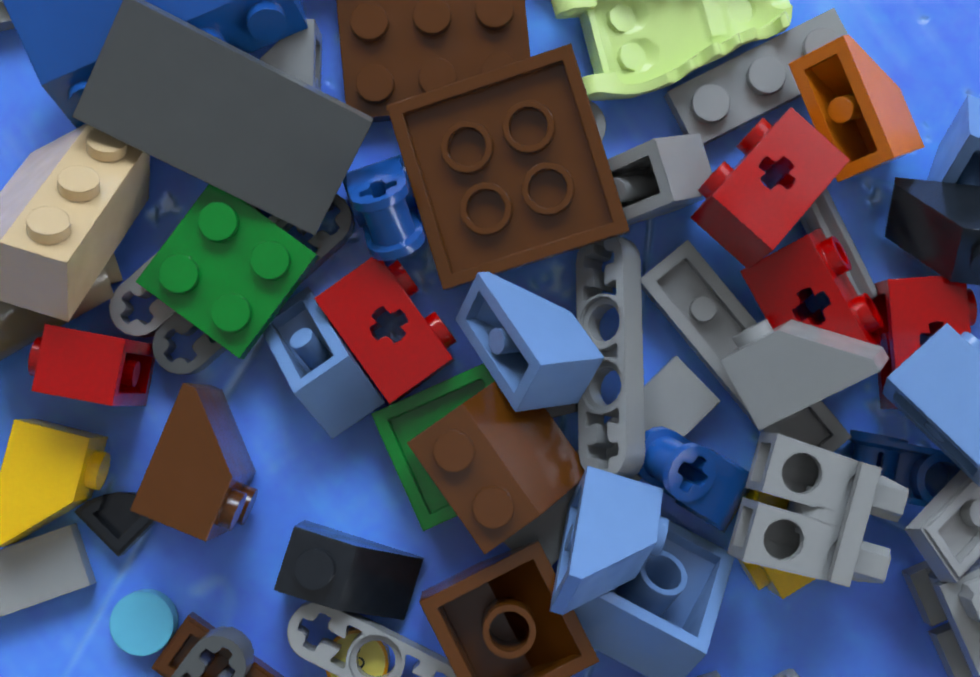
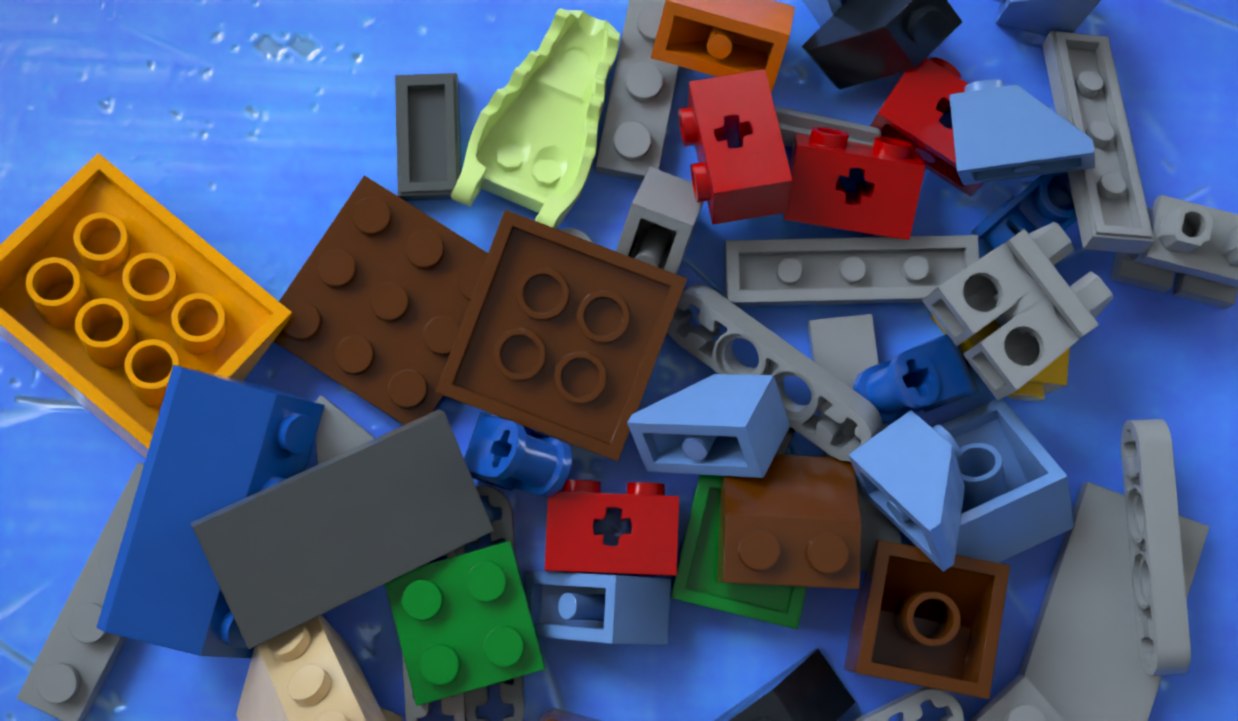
camera: 55 degrees left, 5 degrees down
light grey slope [720,319,889,431] -> none

